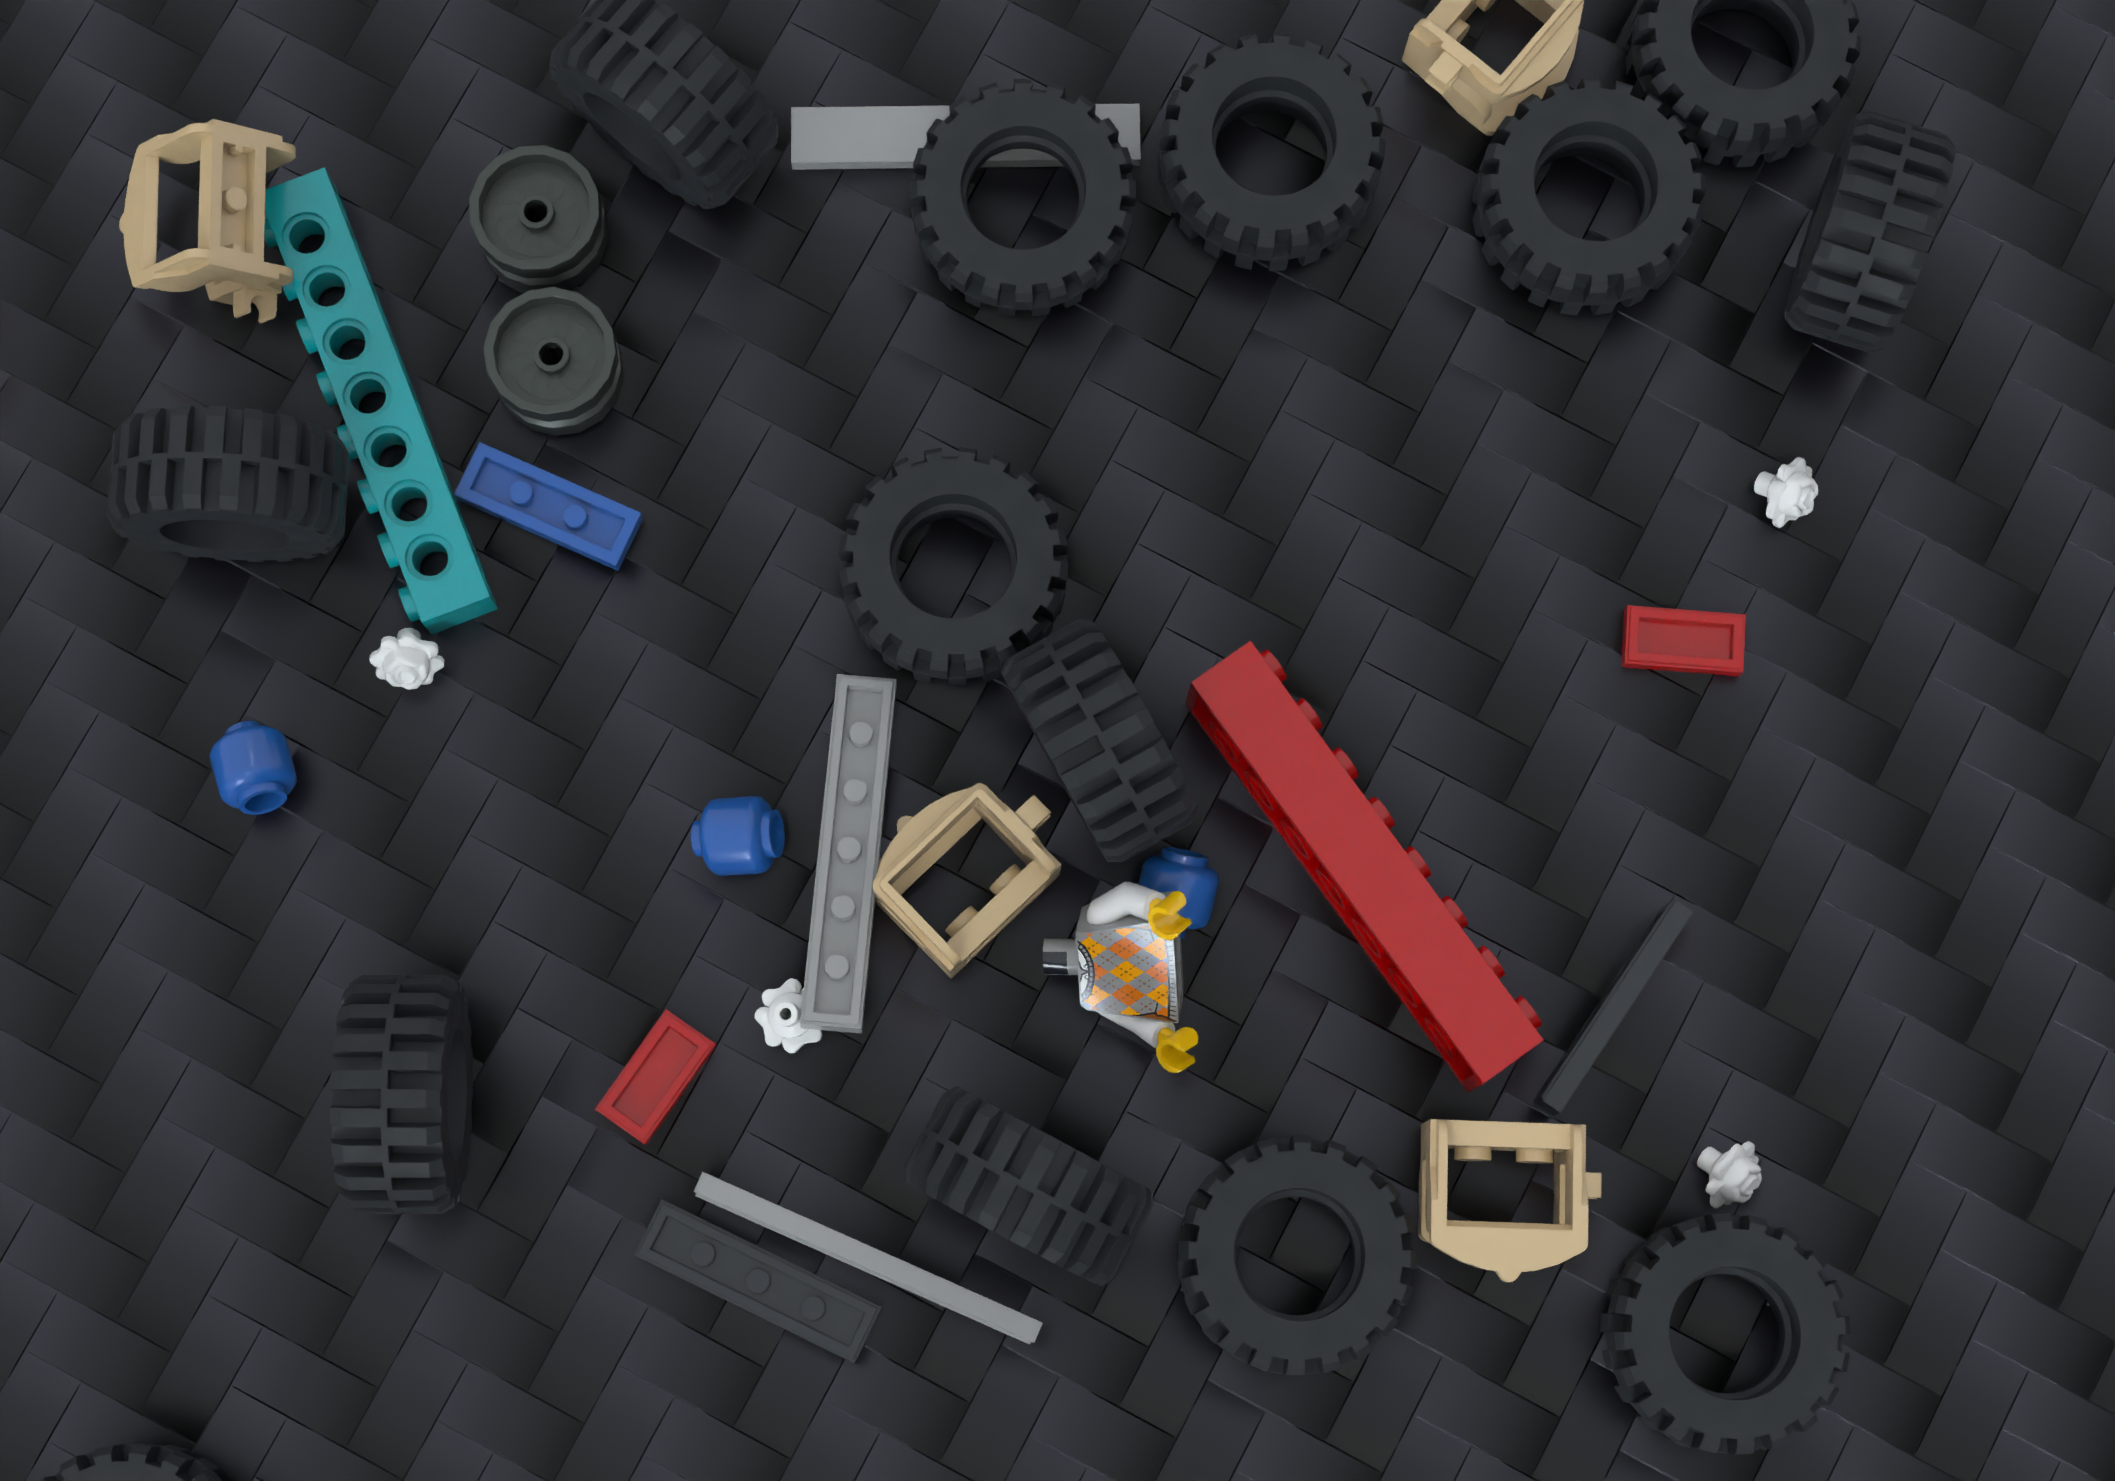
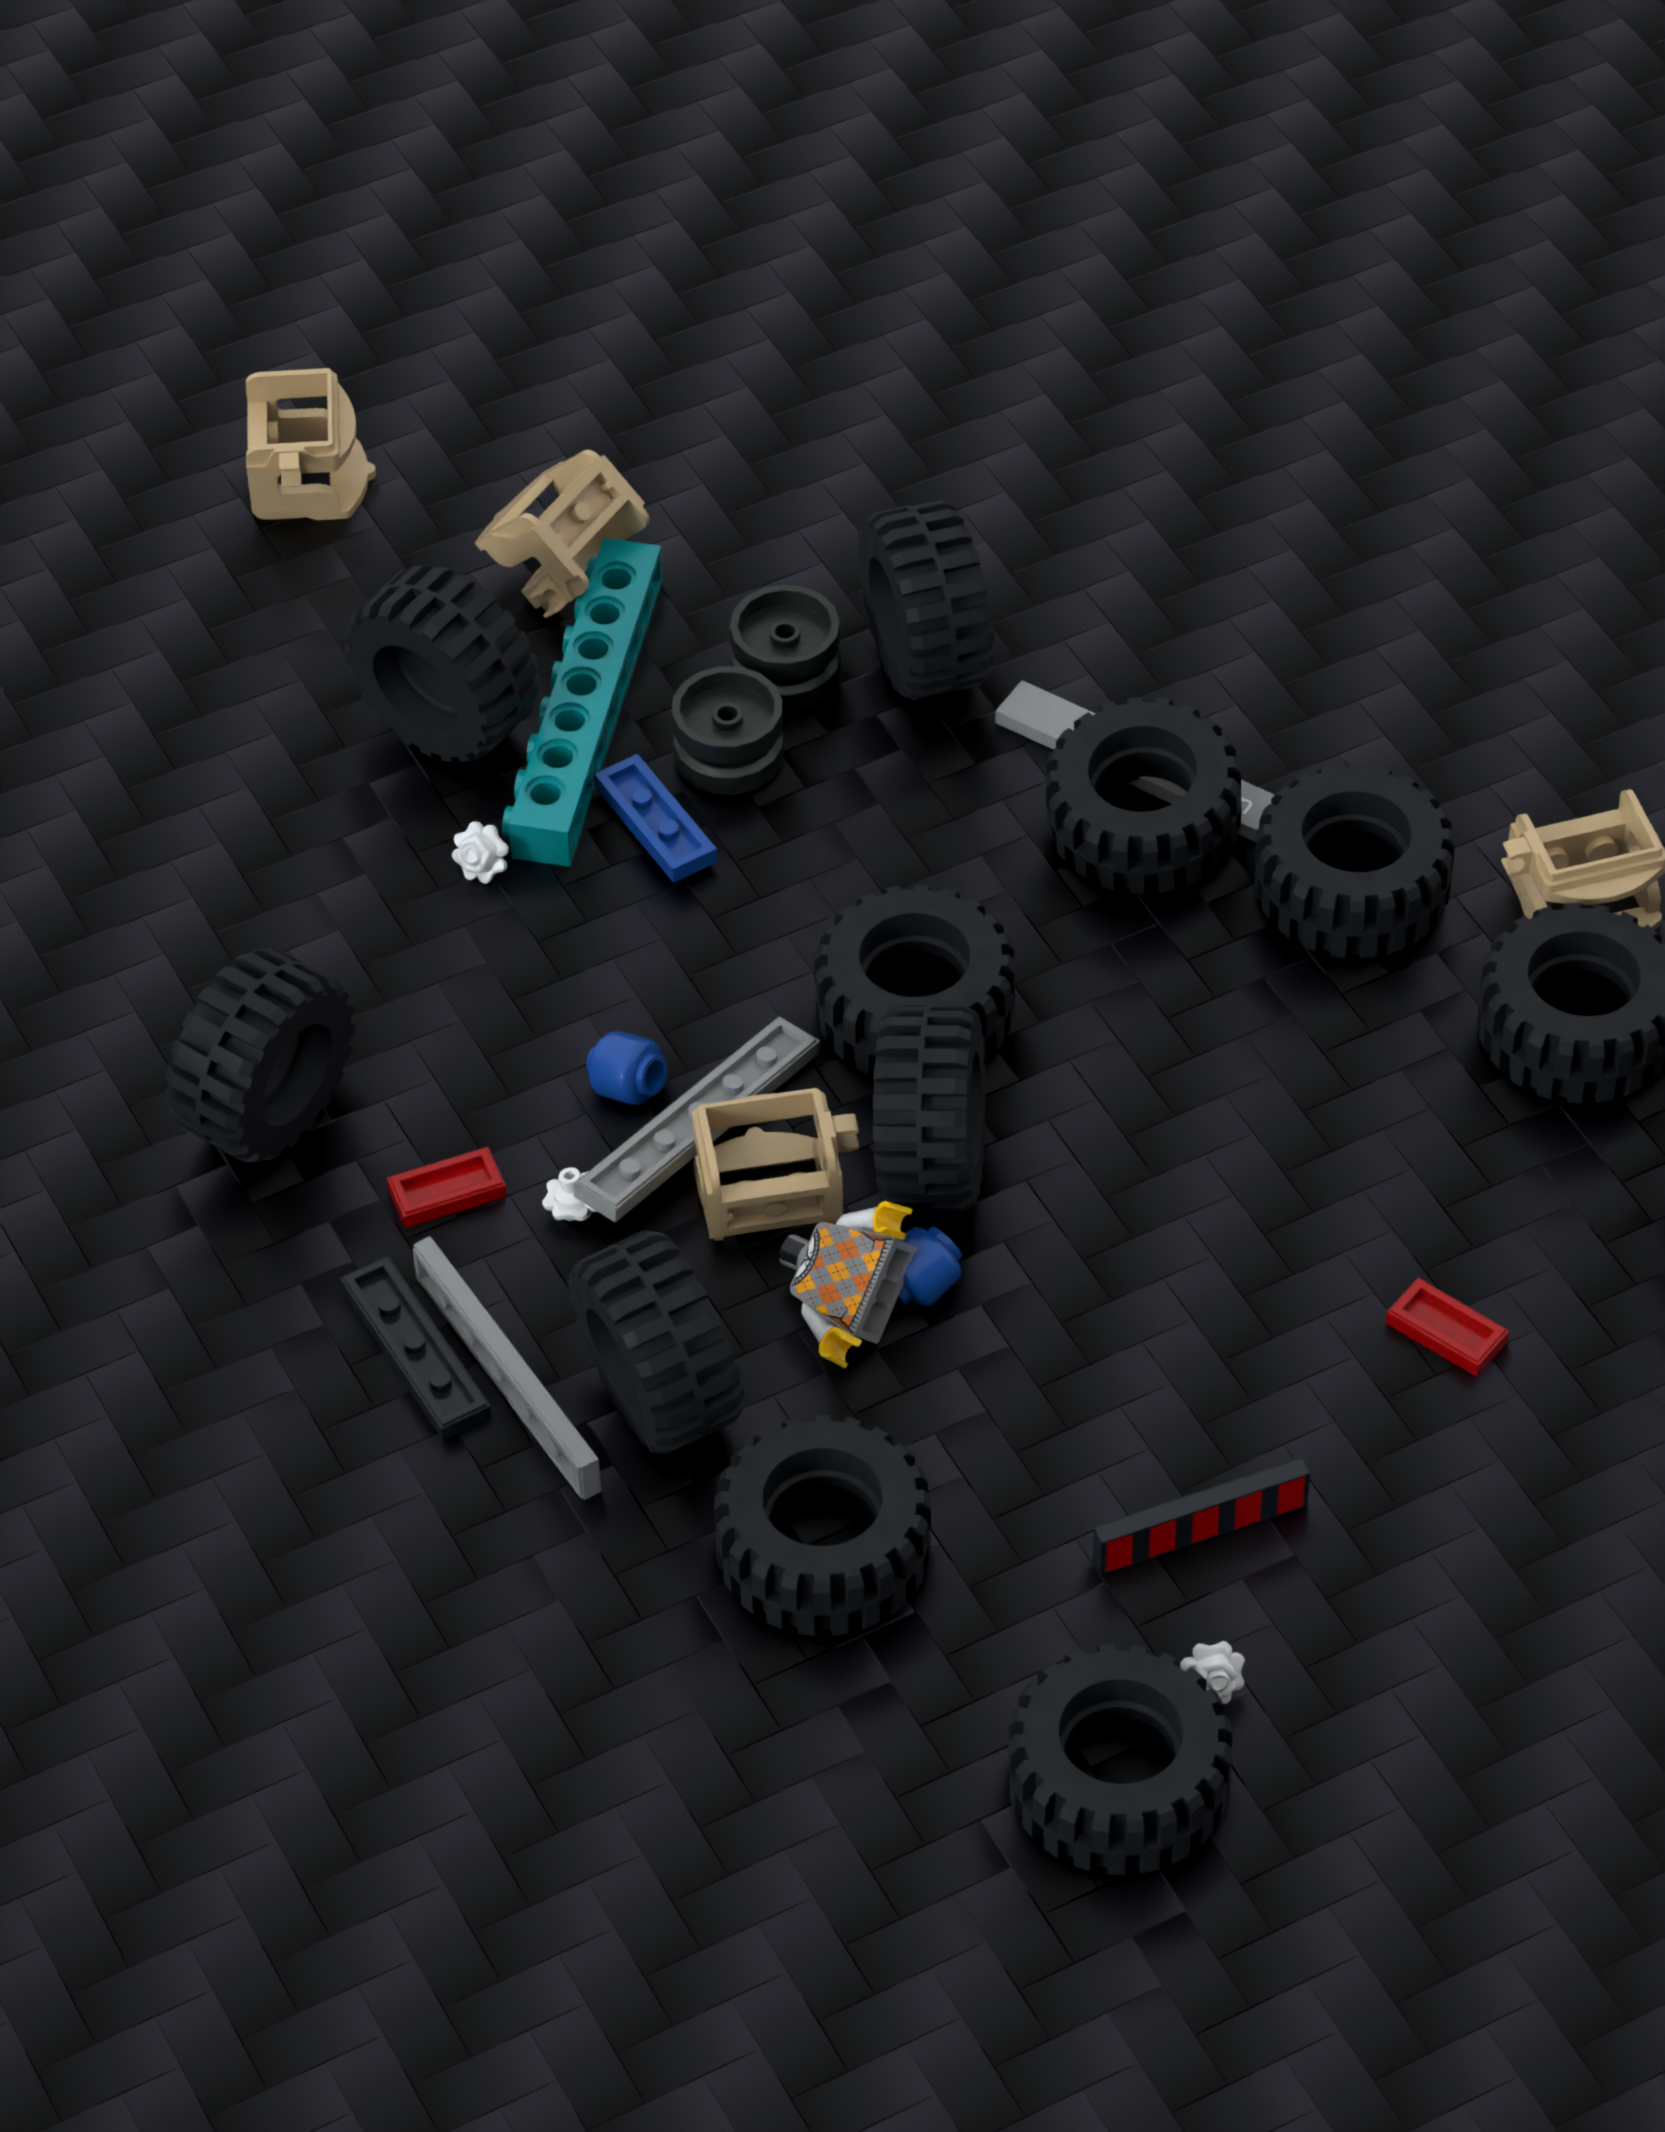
camera: 40 degrees right, 30 degrees down
blue head [210,721,297,815] -> none
red brick [1185,641,1543,1093] -> none
tan animal [1418,1119,1602,1282] -> none
white plant [1754,457,1818,528] -> none

